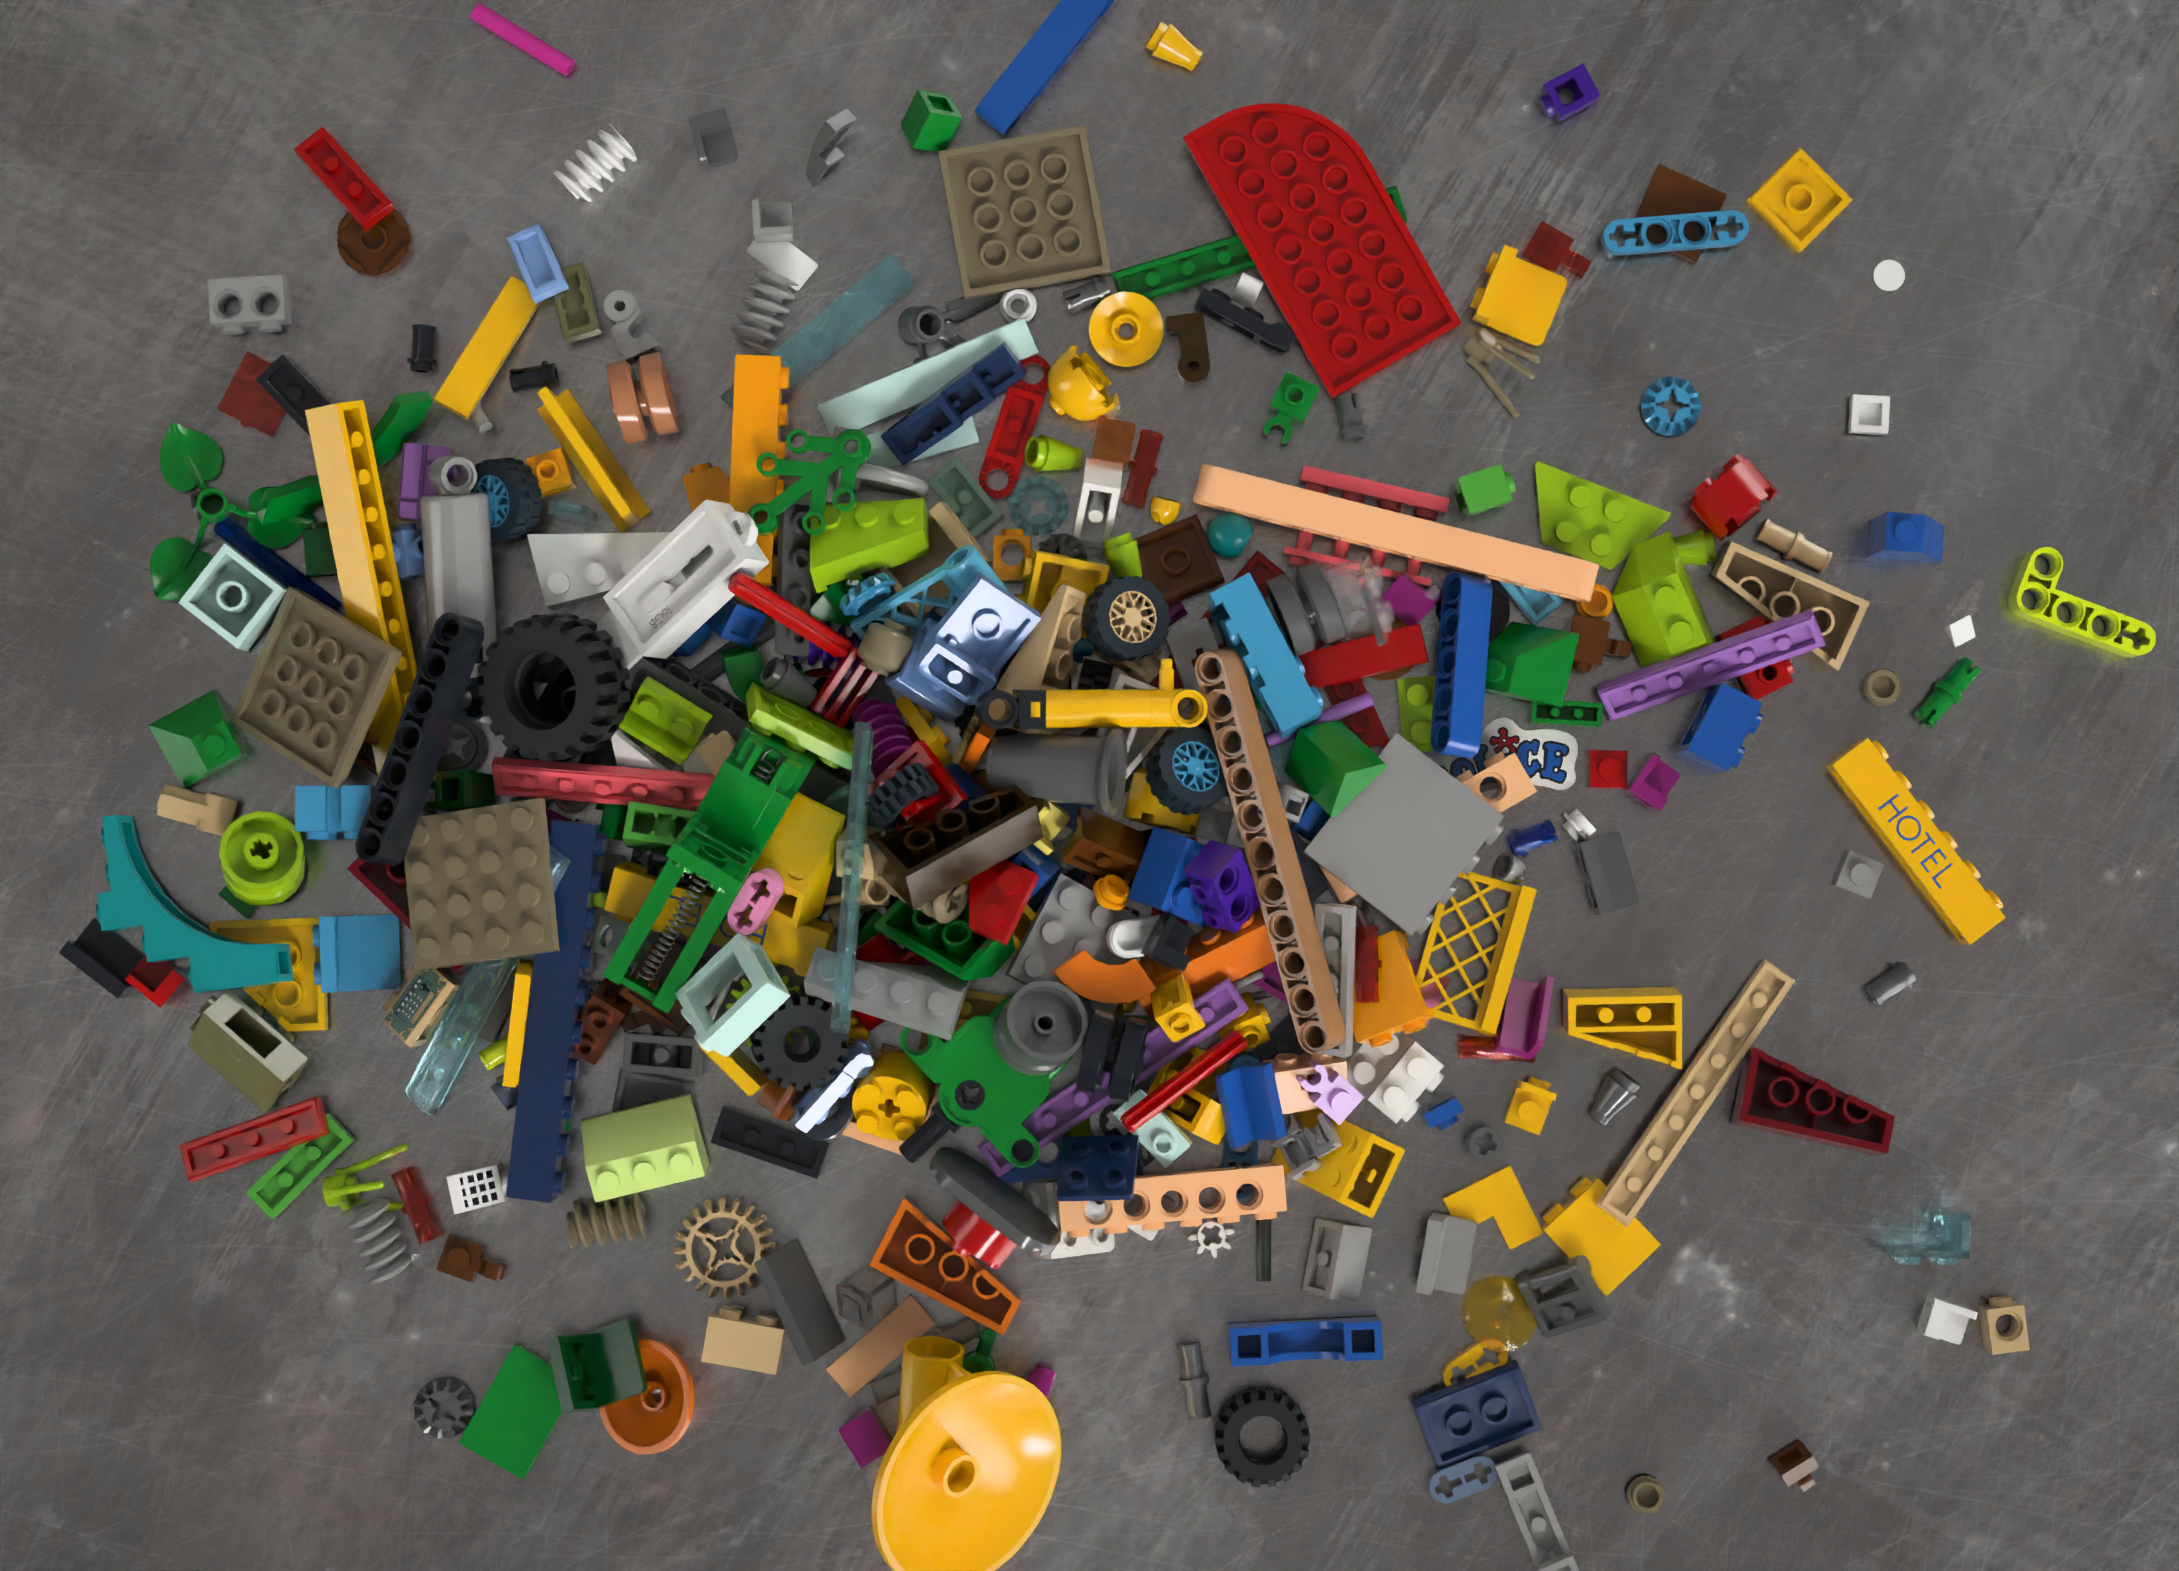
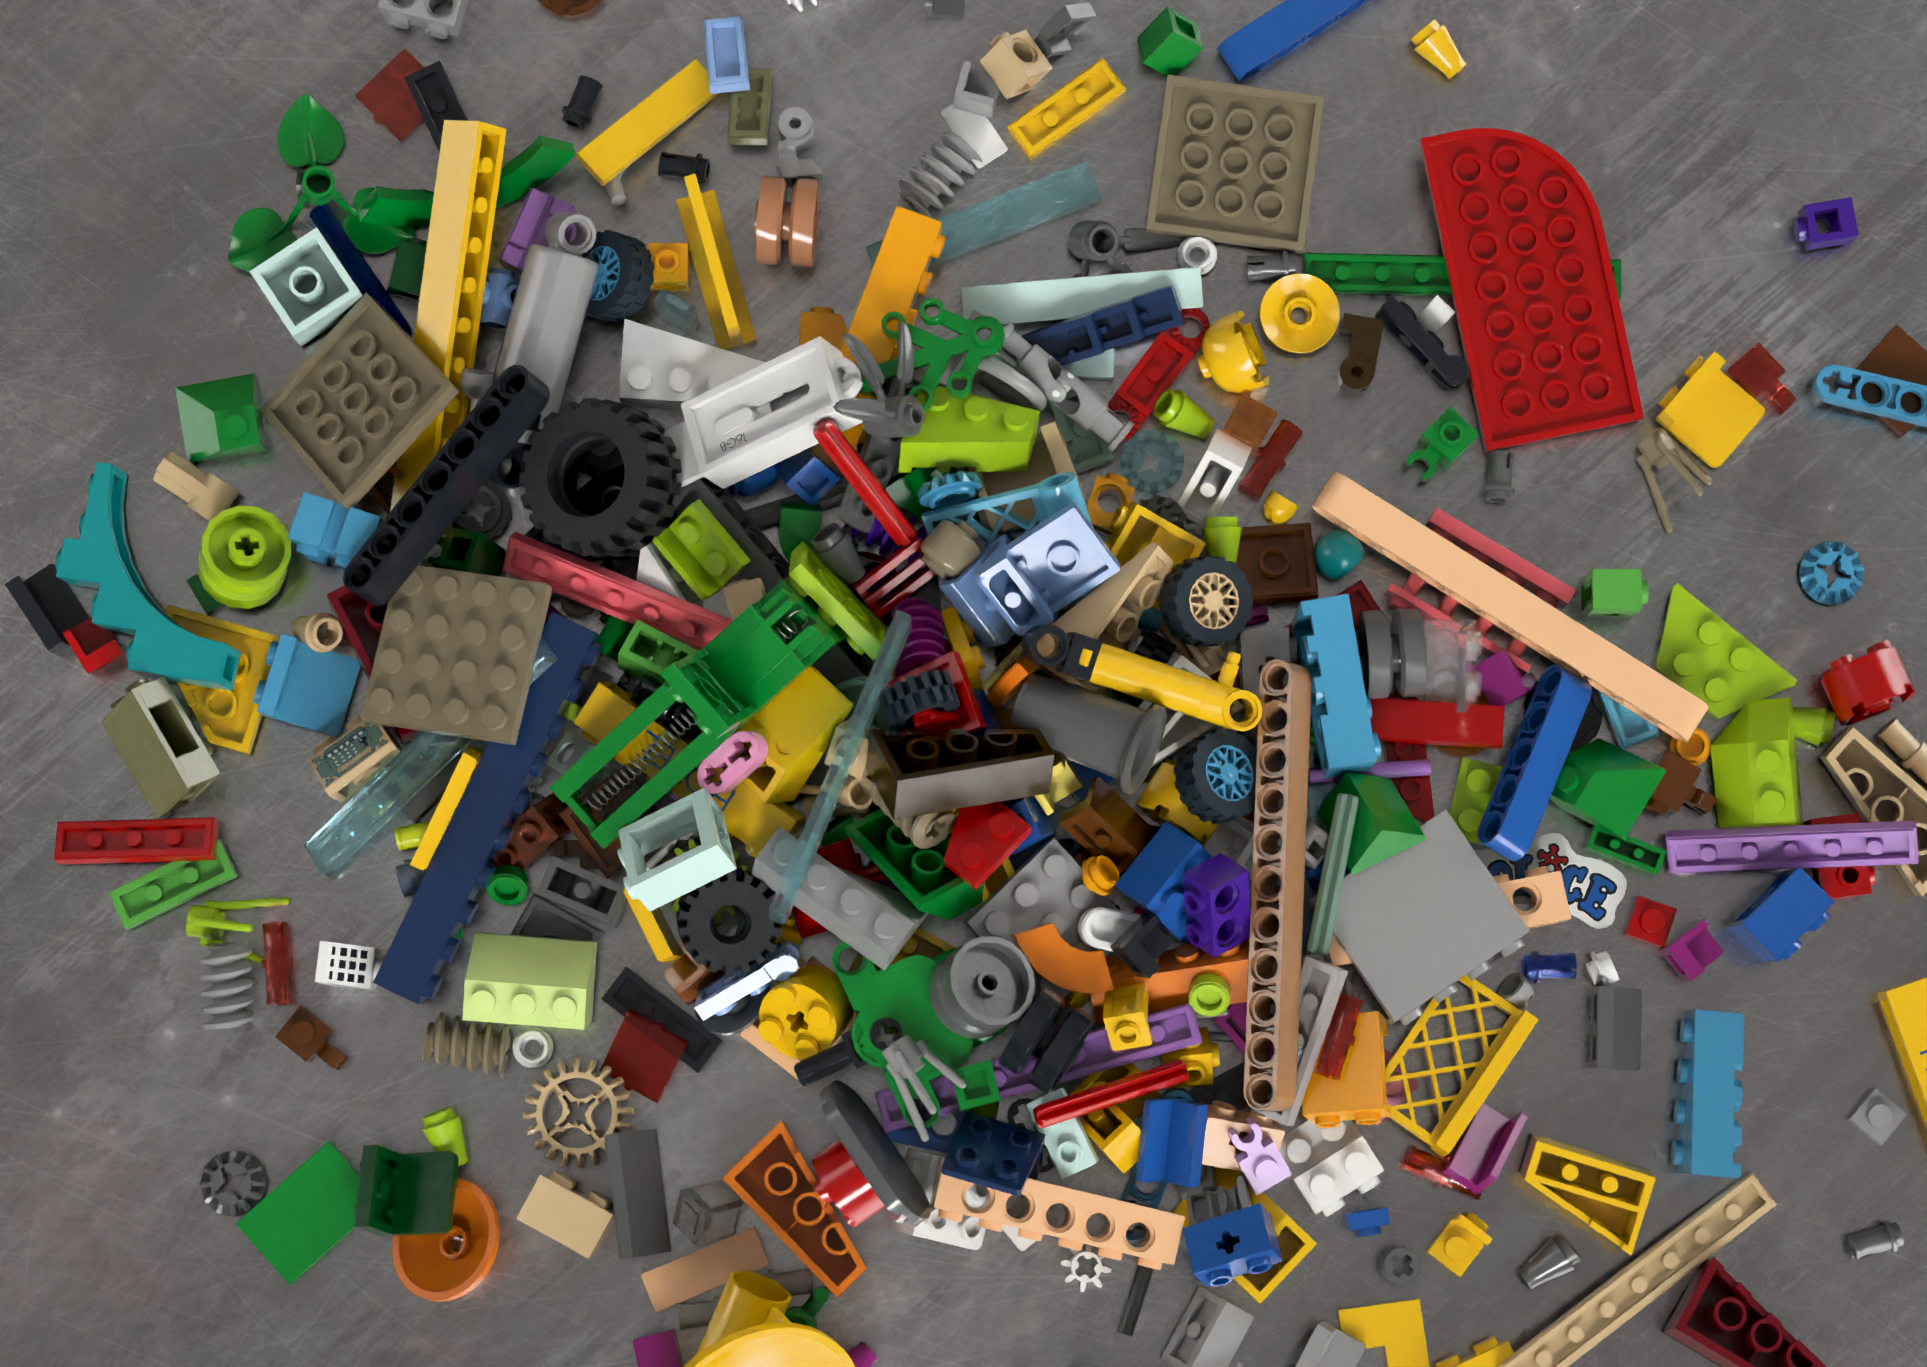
camera: 15 degrees right, 5 degrees down
none -> tan cone [291,612,342,653]
none -> lime cone [421,1106,469,1167]
none -> light grey hinge [461,369,495,412]
none -> green tile [487,865,529,905]
none -> white plate [513,1027,554,1068]
none -> clear red piece [599,1010,688,1103]
none -> dark grey plant [833,321,925,439]
none -> light grey plant [882,1035,966,1142]
none -> green panel [952,1060,1002,1111]
none -> tan brick [980,29,1053,99]
none -> light grey piece [997,322,1135,452]
none -> yellow tile [1007,58,1126,161]
none -> blue brick [1182,1203,1283,1287]
none -> lime tile [1189,974,1230,1016]
none -> sand green axle [1307,793,1359,955]
none -> dark azure wedge [1671,1009,1744,1178]

